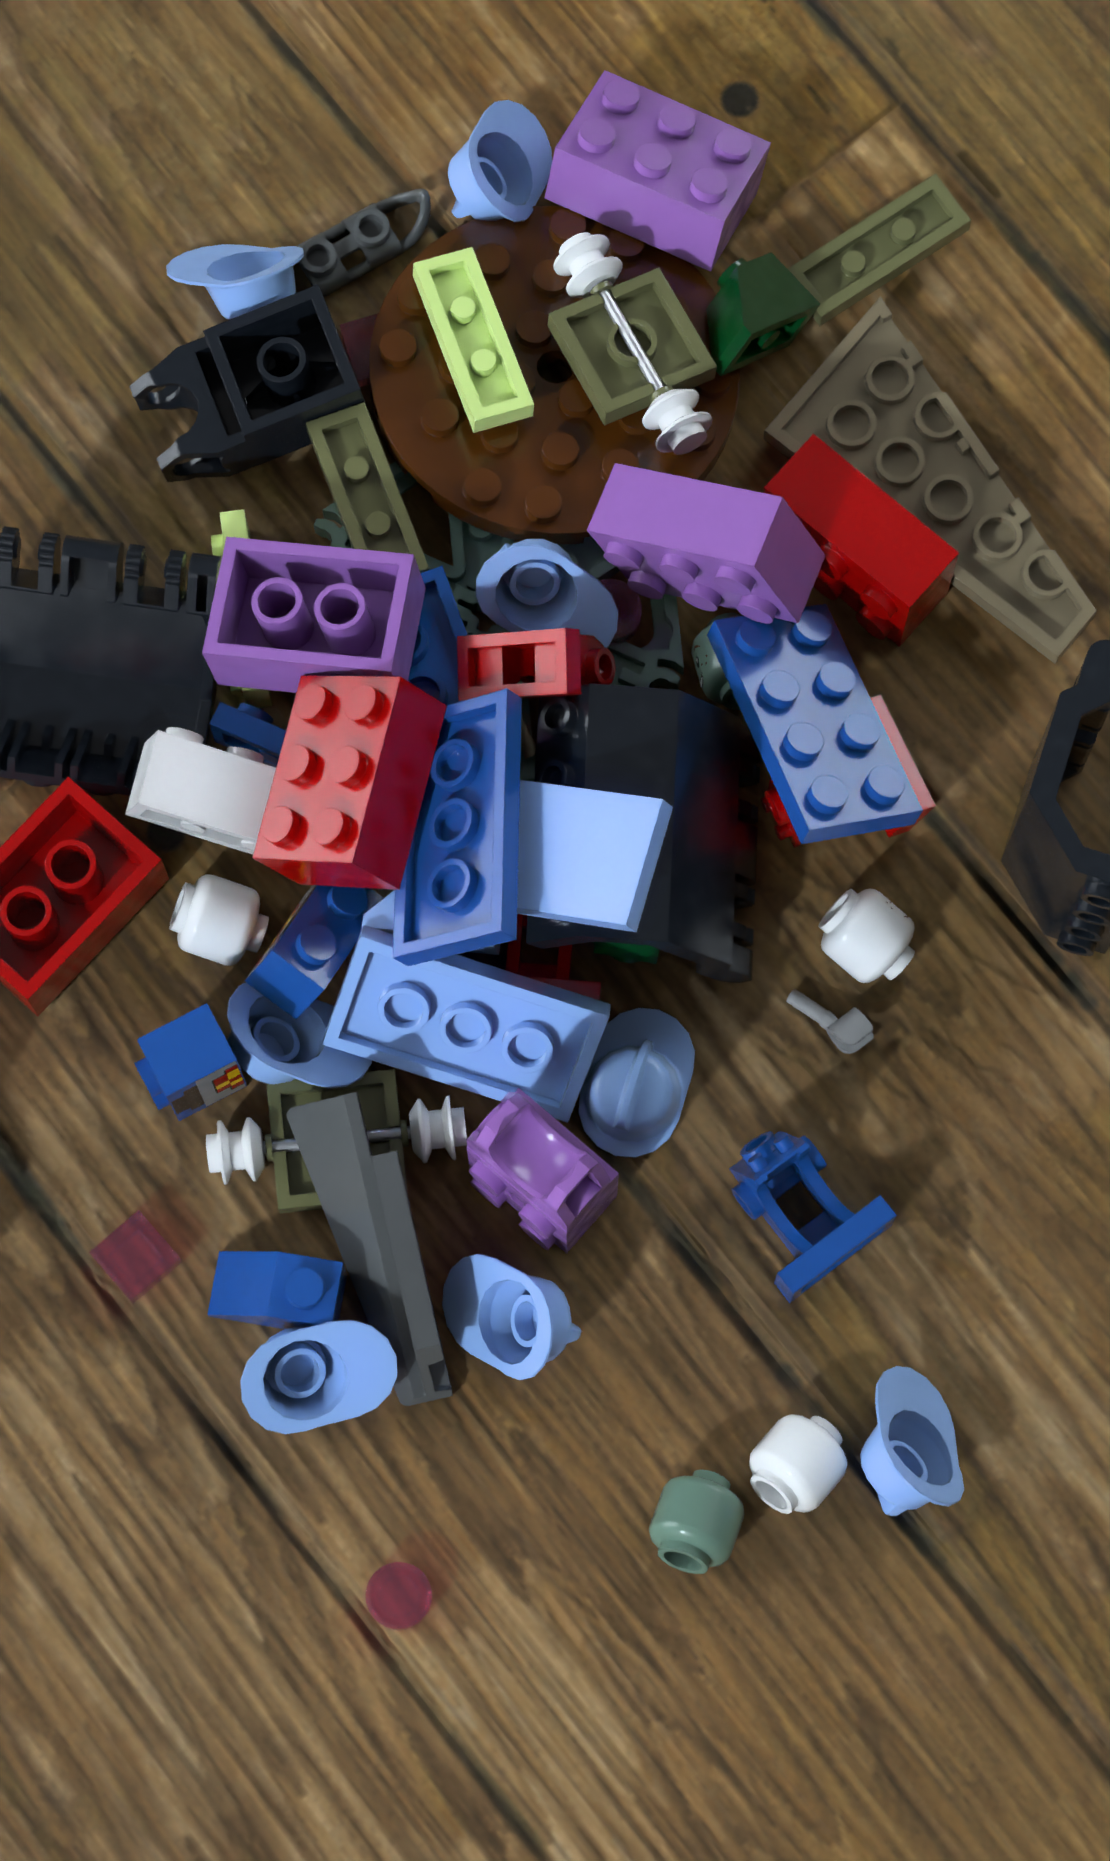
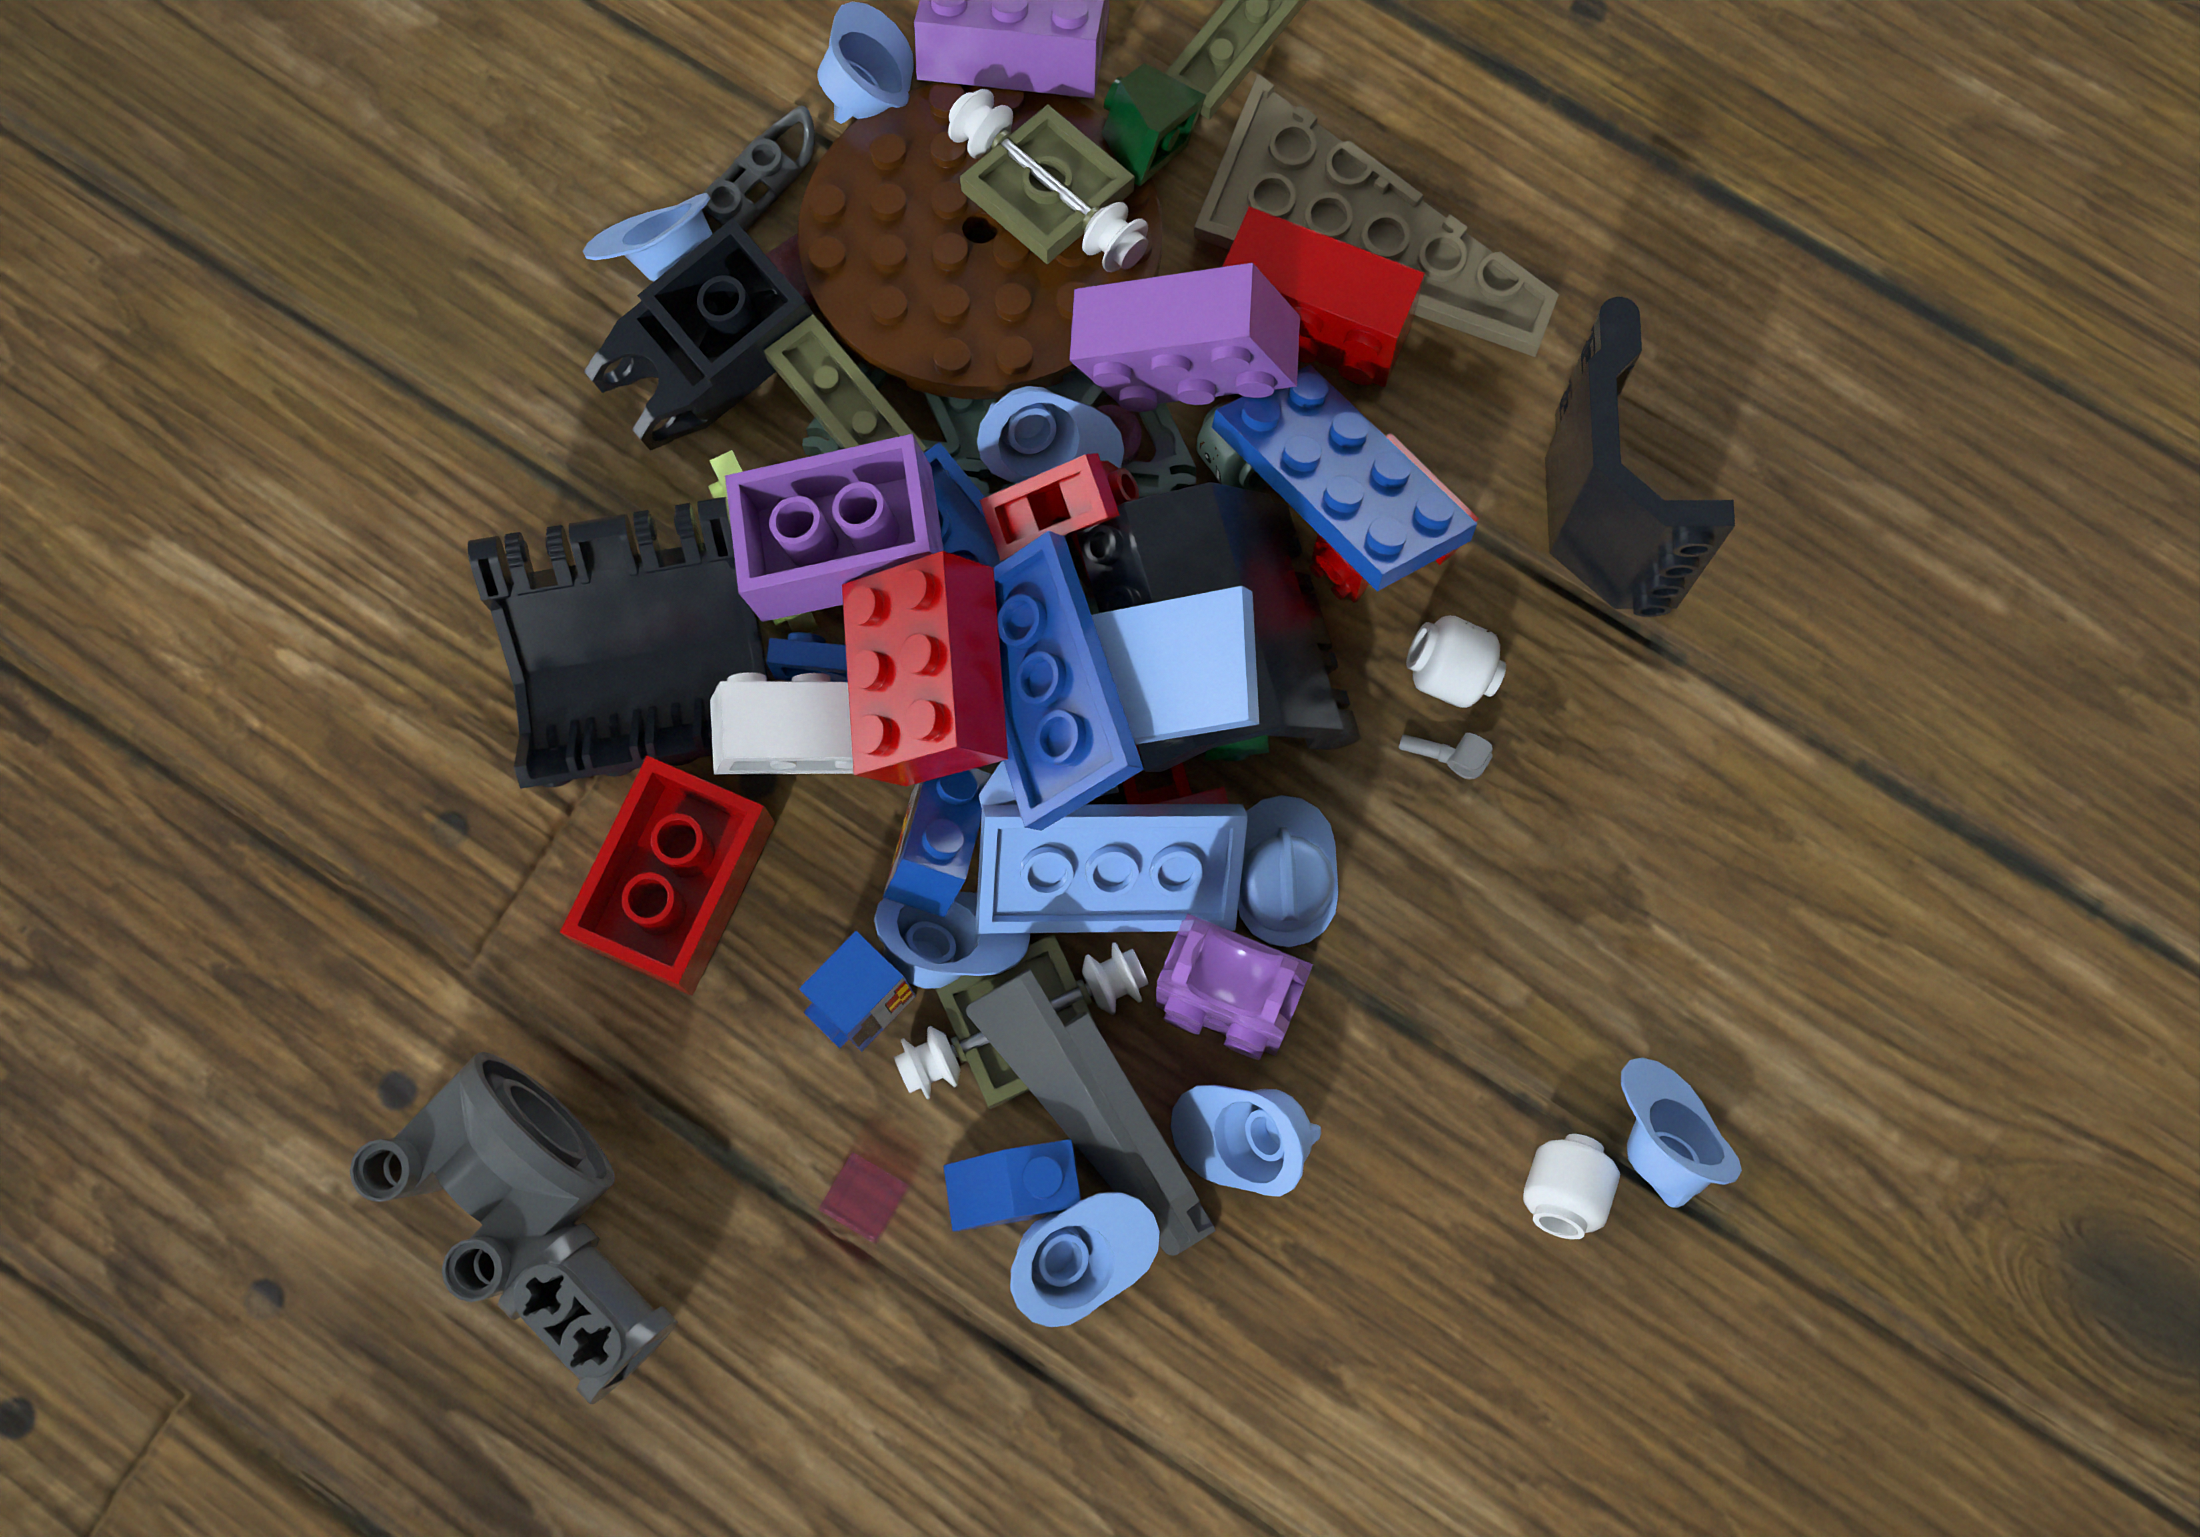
camera: 15 degrees left, 0 degrees up
white head [169,874,269,966] -> none
clear pink tile [365,1562,432,1631] -> none
yellowish green plate [413,247,534,433] -> none
sand green head [649,1470,744,1574] -> none
blue tile [729,1131,897,1303] -> none

